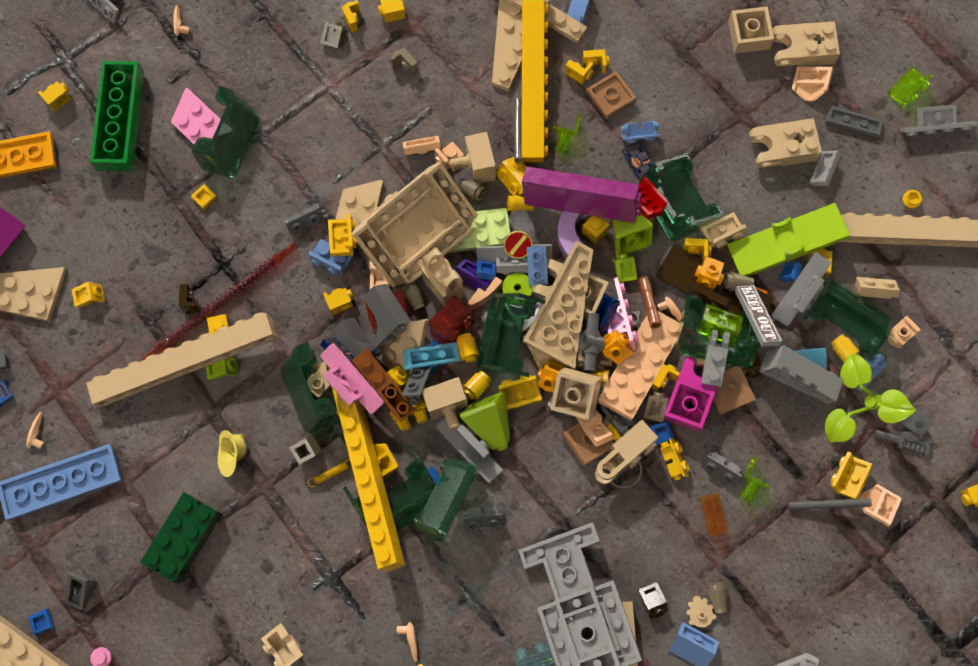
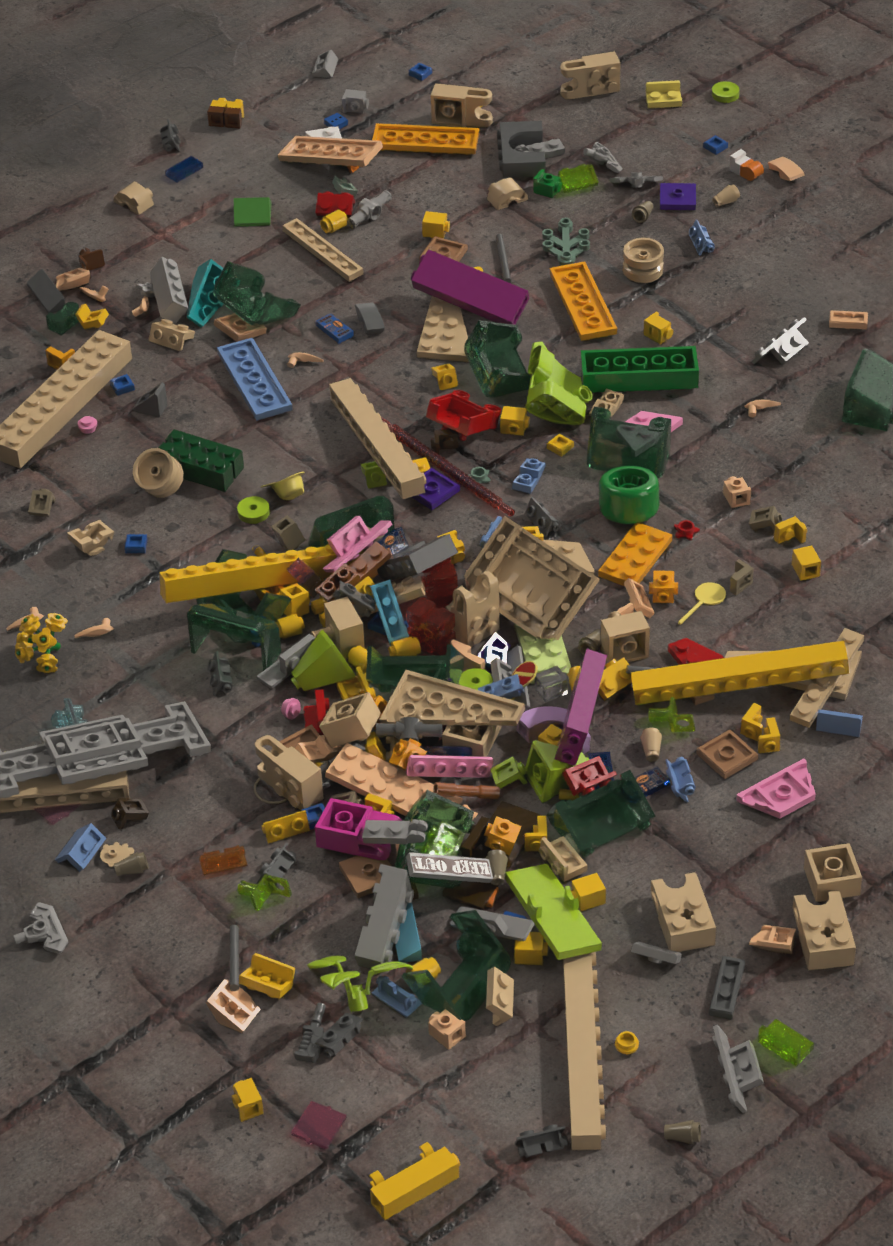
camera: 85 degrees right, 30 degrees down
none -> blue tile [125,534,148,553]
none -> tan wheel [133,448,184,498]
none -> lime piece [237,496,270,524]
none -> yellow brick [272,614,305,639]
none -> yellow brick [280,583,310,617]
none -> bright pink plate [281,698,301,720]
none -> leg [287,557,325,598]
none -> red bracket [304,689,330,735]
none -> dark purple plate [412,468,460,510]
none -> red piece [426,390,501,441]
none -> clear green windscreen [464,320,531,398]
none -> sand green plate [465,467,491,486]
none -> yellow brick [500,406,530,436]
none -> medium blue slope [512,458,546,494]
none -> lime panel [525,342,592,425]
none -> yellow brick [571,873,606,912]
none -> tan slope [589,389,624,421]
none -> light orange plate [598,523,672,586]
none -> green wheel [599,466,659,524]
none -> tan cone [640,727,662,761]
none -> light orange brick [649,571,678,603]
none -> red wing [668,638,724,665]
none -> red plate [674,520,700,540]
none -> light yellow piece [678,582,726,625]
none -> light nougat brick [723,476,751,508]
none -> bright pink wing [736,759,816,819]

